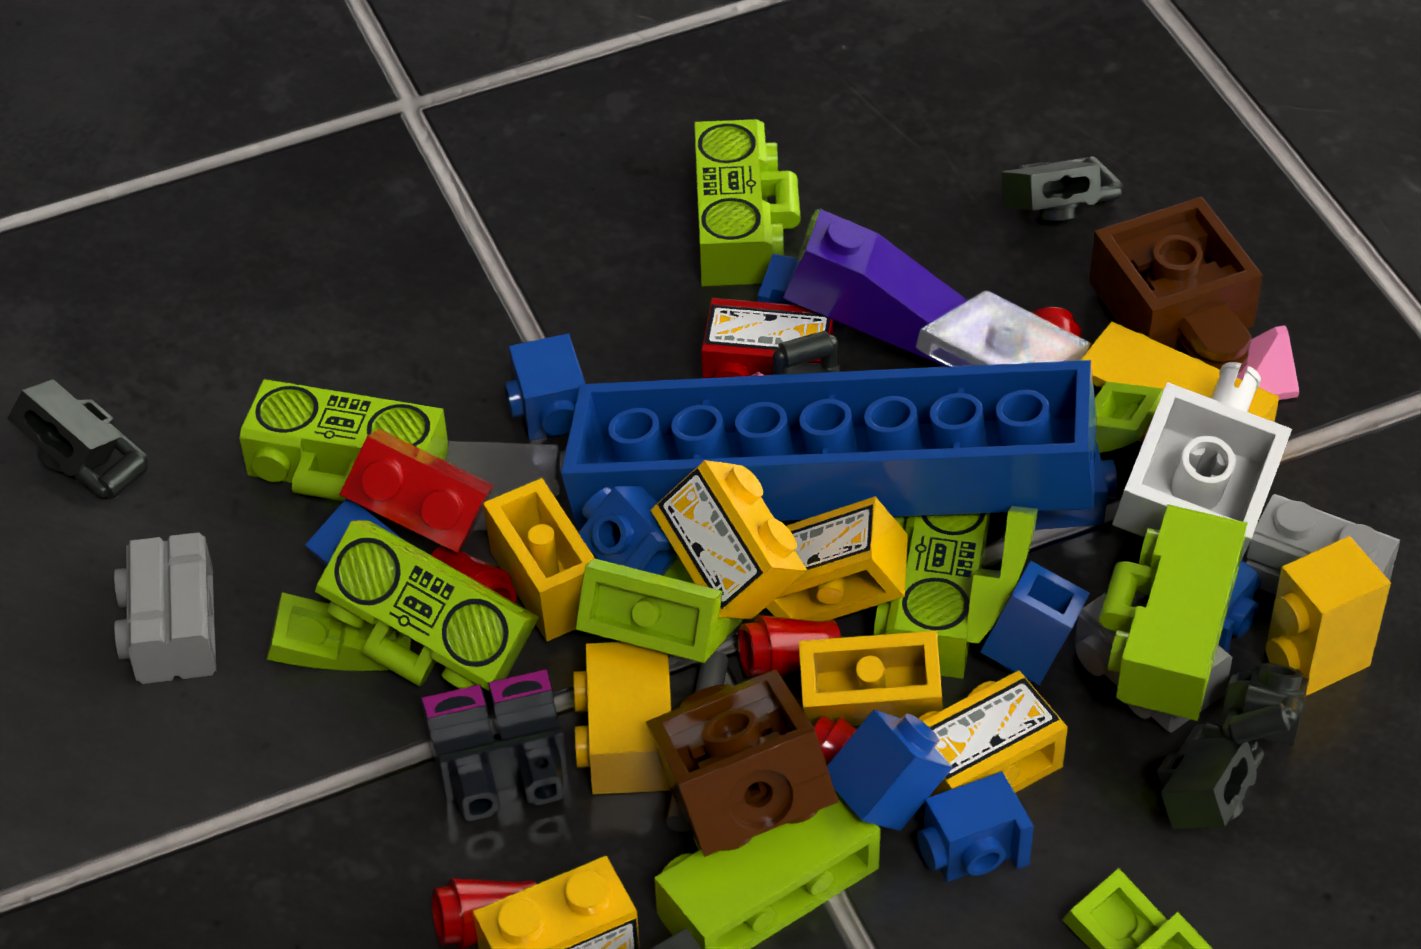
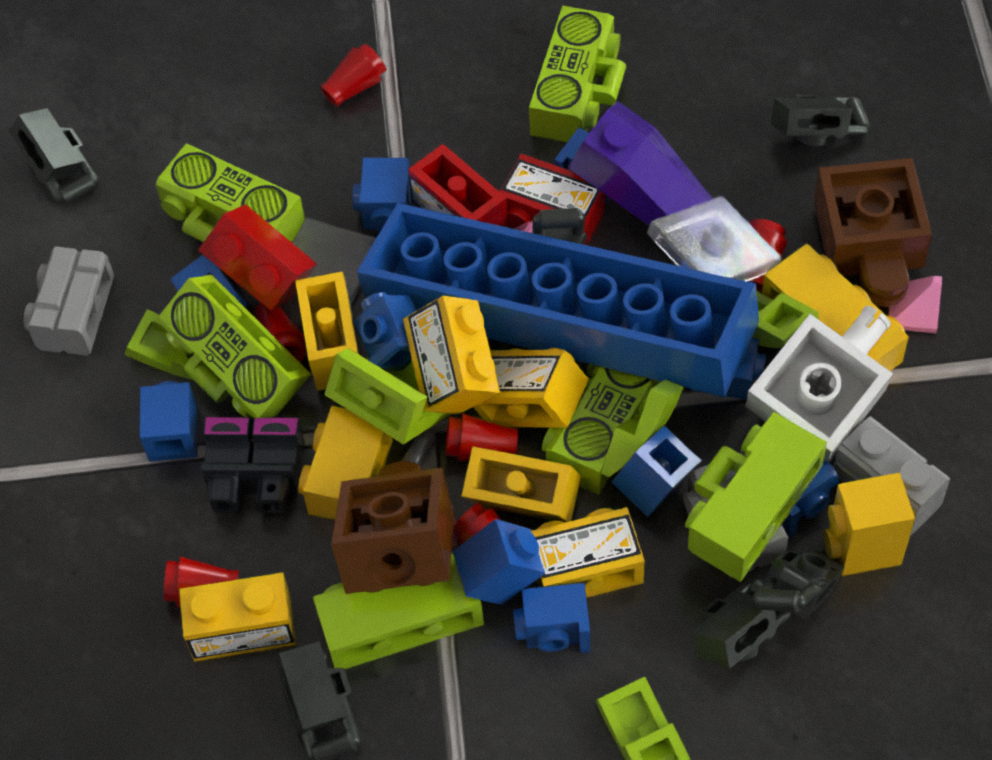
camera: 20 degrees right, 10 degrees up
none -> blue brick [140,381,198,462]
none -> red cone [320,44,387,107]
none -> red brick [408,144,507,227]

